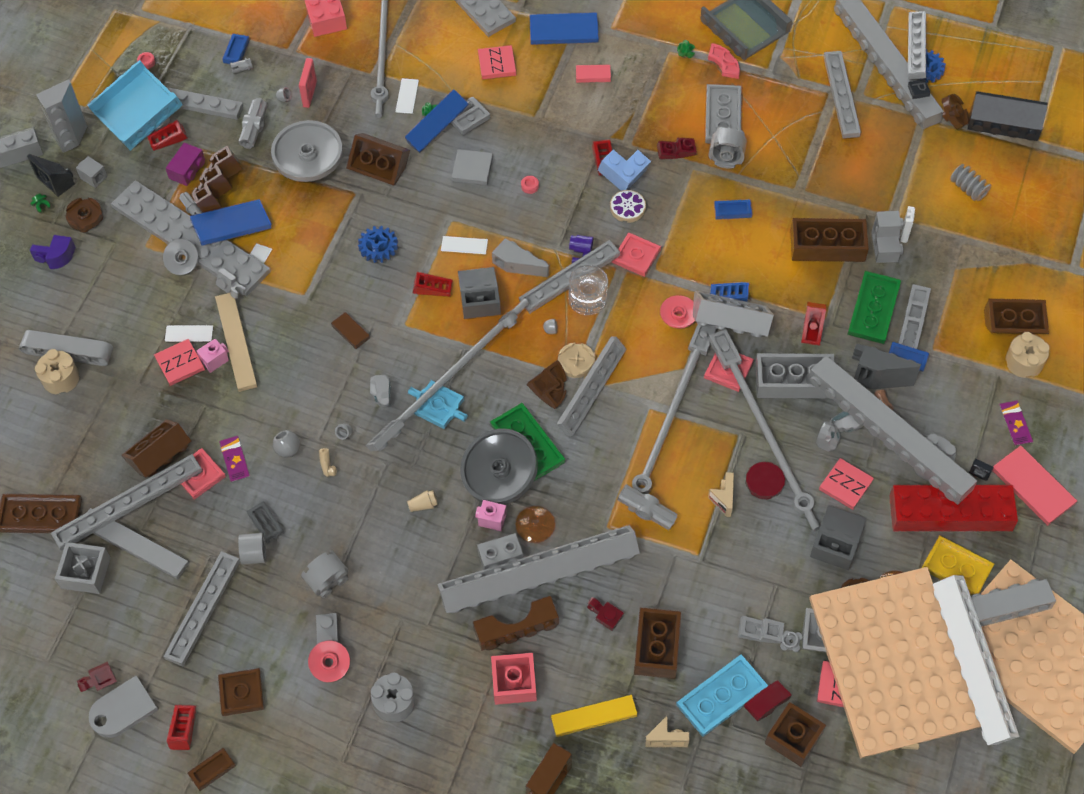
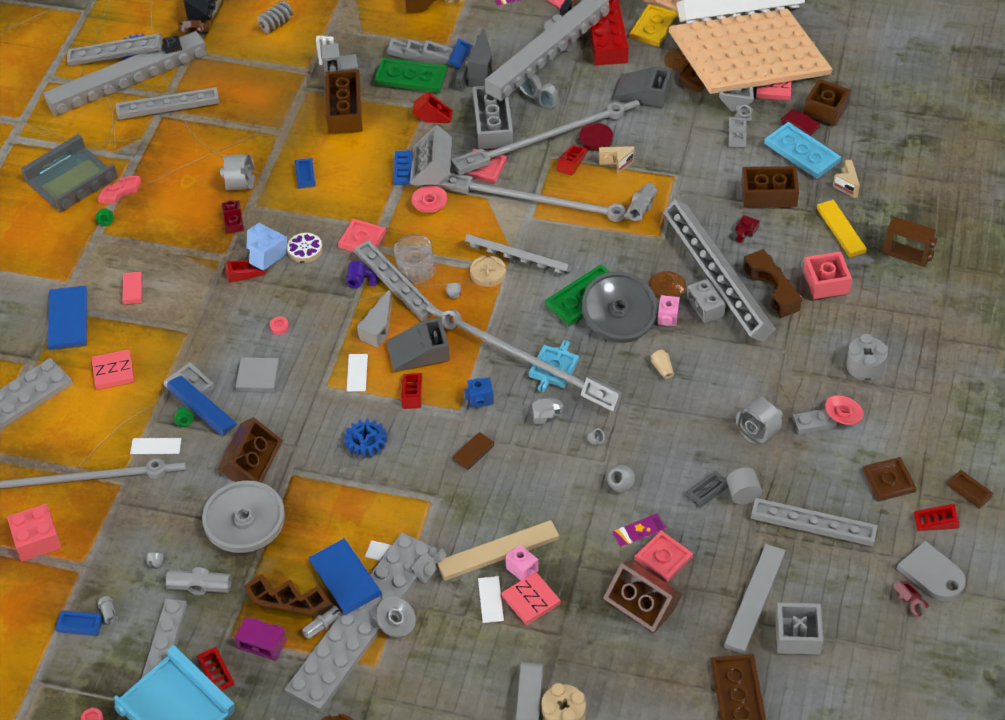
camera: 95 degrees left, 10 degrees down
light grey tile [51,454,203,551] -> none
coral tile [299,58,317,108] -> none
tan arm [319,448,337,477] -> none
reddish brown brick [526,360,567,409] -> none
light grey tile [705,84,741,143] -> none
coral tile [819,458,874,510] -> none
none -> blue brick [464,377,494,408]
none -> red slope [557,144,588,176]

